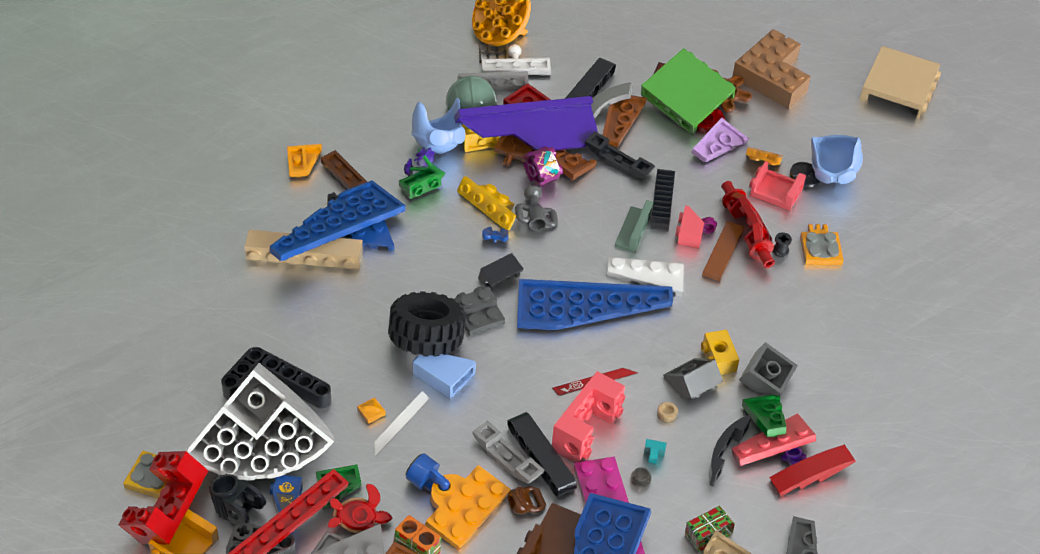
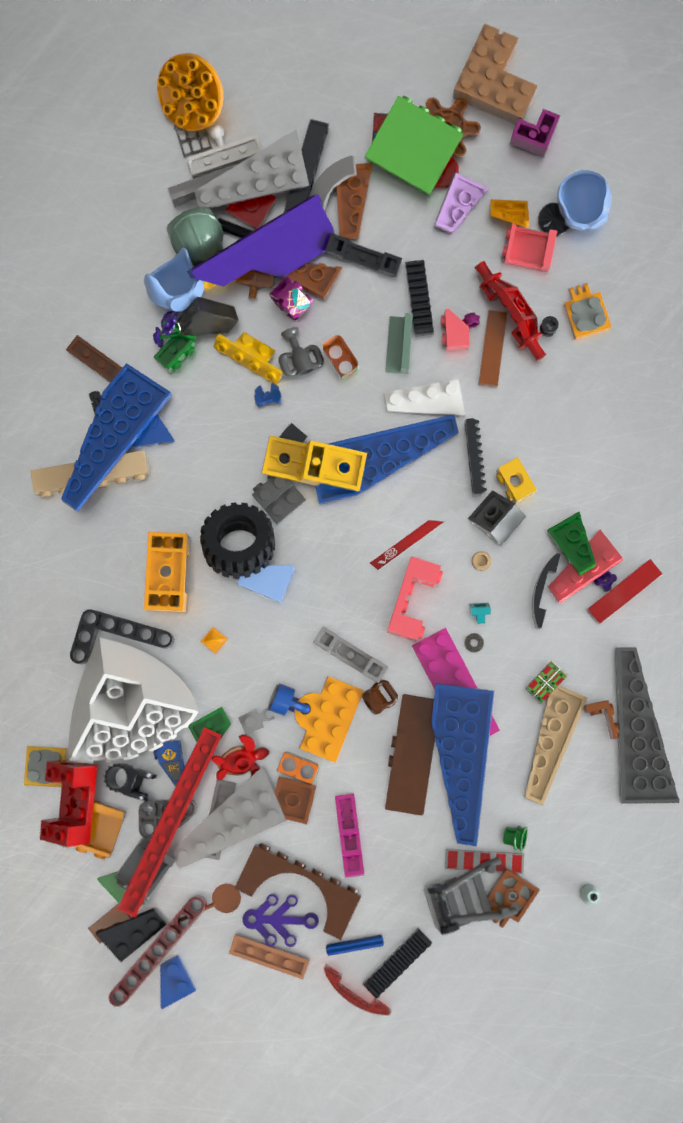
camera: 10 degrees left, 35 degrees up
light orange wing [287,144,322,177] -> none
white sticker [374,391,430,456] -> none
black beam [507,412,577,497] -> none
dark grey slope [739,342,798,396] -> none
tan panel [860,46,941,118] -> none
none -> light orange plate [144,532,190,613]
none -> clear smoke slope [177,296,239,336]
none -> light grey wing [194,129,309,208]
none -> light grey plate [238,708,275,735]
none -> yellow bracket [261,436,367,491]
none -> orange piece [323,335,358,380]
none -> black gear [464,418,487,497]
none -> magenta brick [509,109,560,157]

